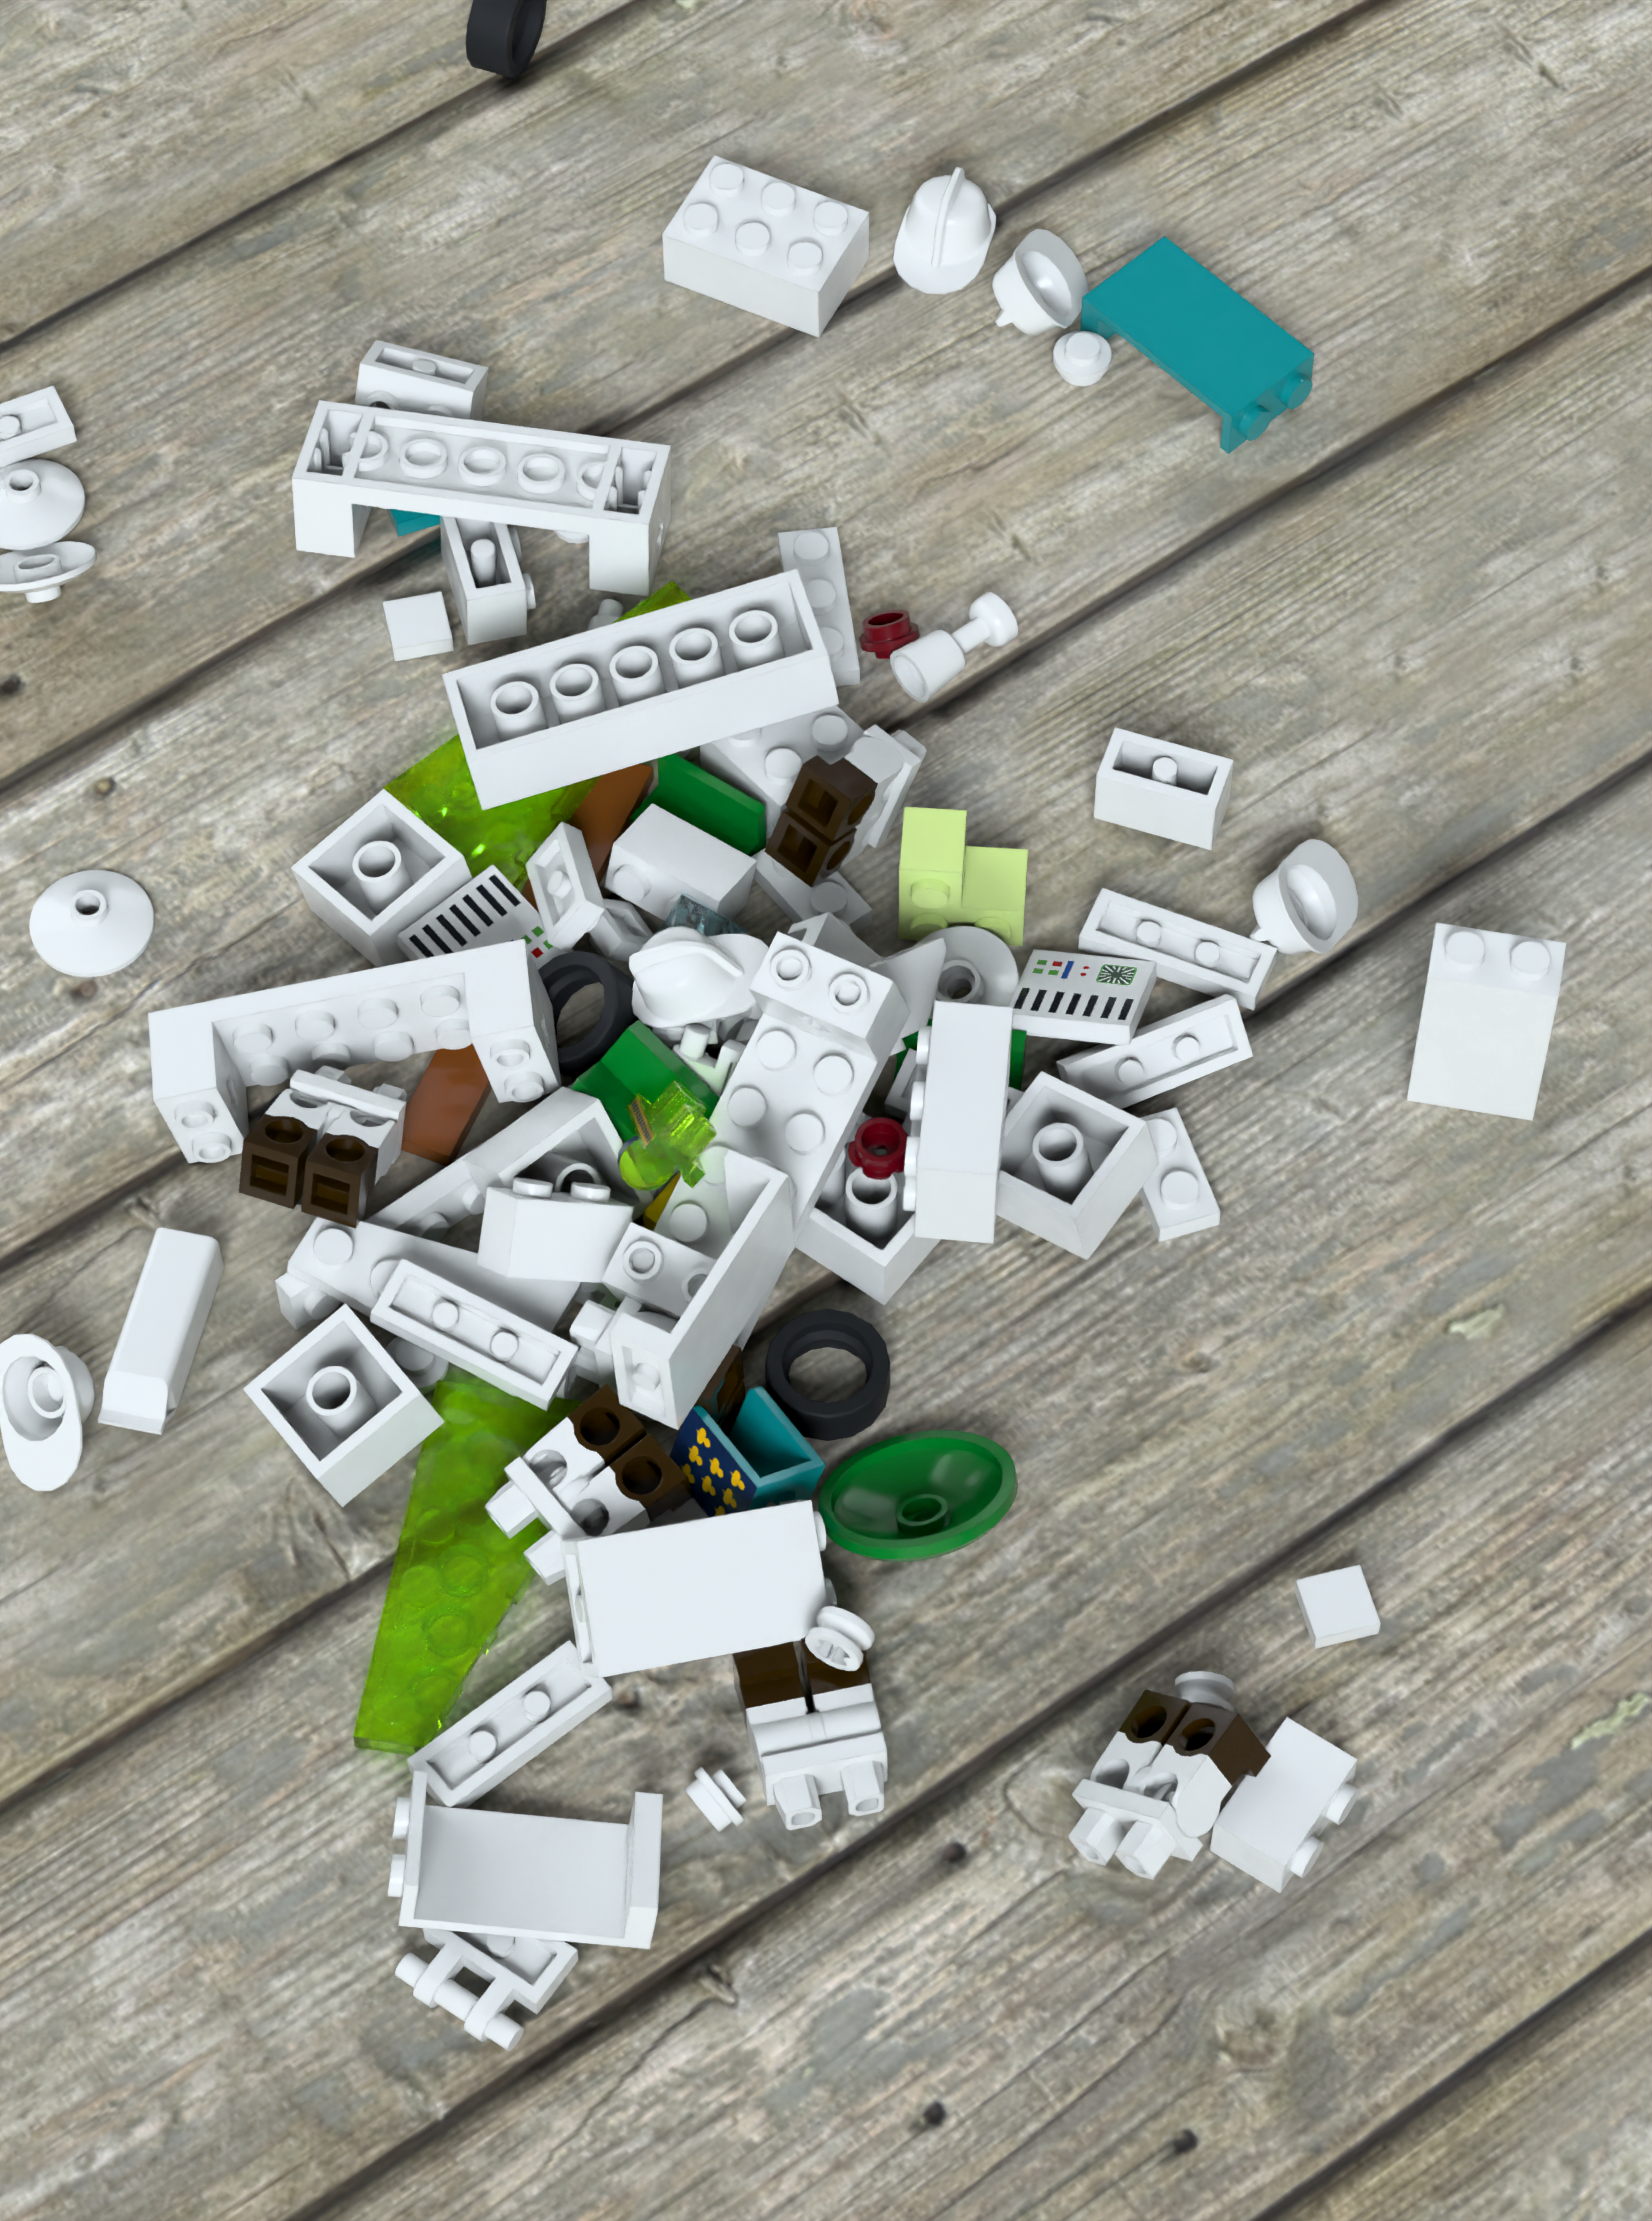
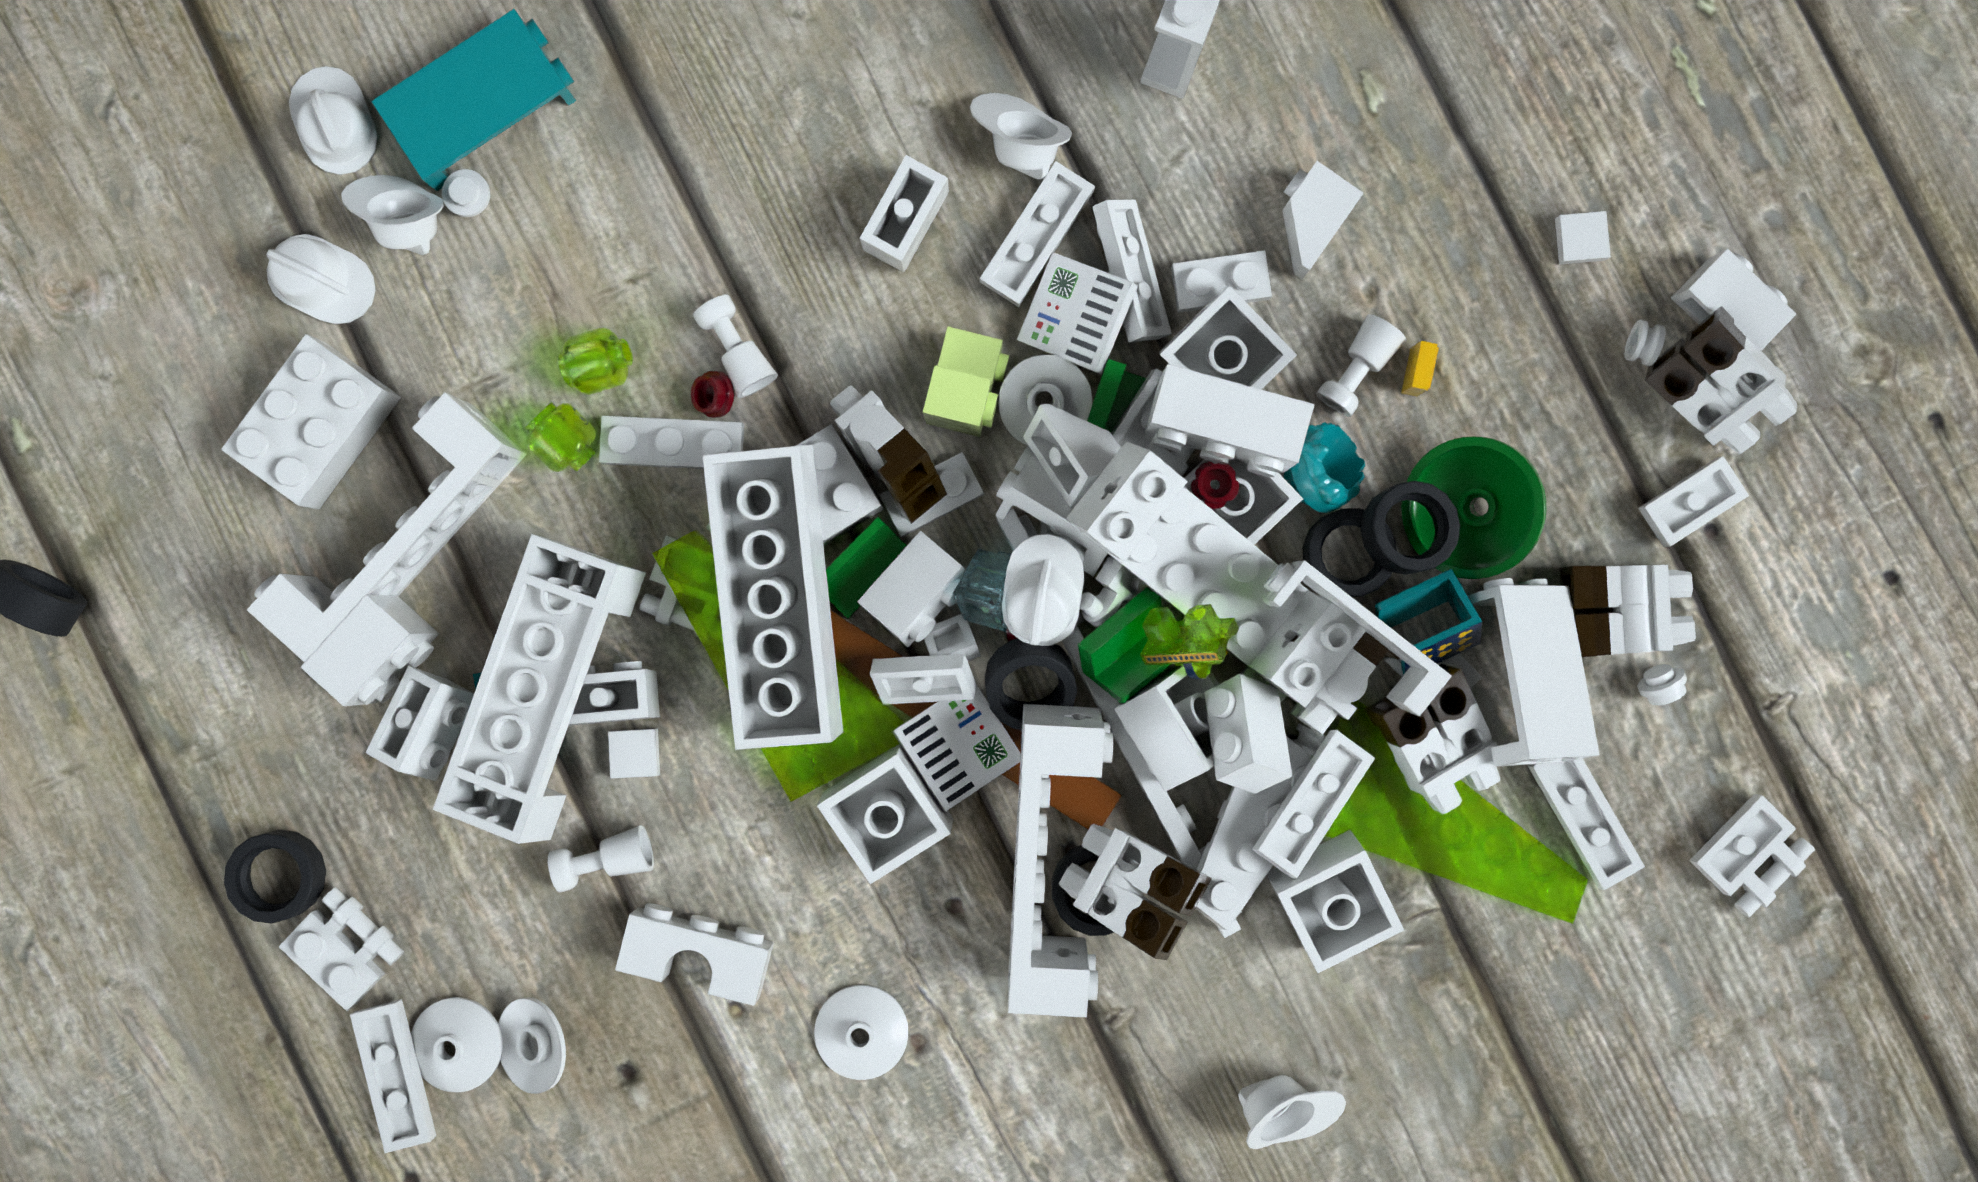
camera: 80 degrees left, 30 degrees up
white piece [98,1228,224,1435] -> none
white panel [387,1770,663,1949] -> none
white bush [805,1606,875,1671] -> none
none -> black tyre [224,830,326,924]
none -> white plate [247,392,527,662]
none -> white plate [279,887,404,1011]
none -> white piece [289,66,378,175]
none -> white brick [300,594,439,707]
none -> clear neon green head [524,402,597,472]
none -> white piece [548,825,654,893]
none -> clear neon green head [558,328,633,395]
none -> white arch [615,903,774,1006]
none -> white slope [1282,161,1363,280]
none -> teal hair [1283,422,1365,513]
none -> white piece [1316,314,1407,417]
none -> black tyre [1360,481,1460,575]
none -> yellow tile [1401,340,1439,397]
none -> white plate [1638,456,1749,547]

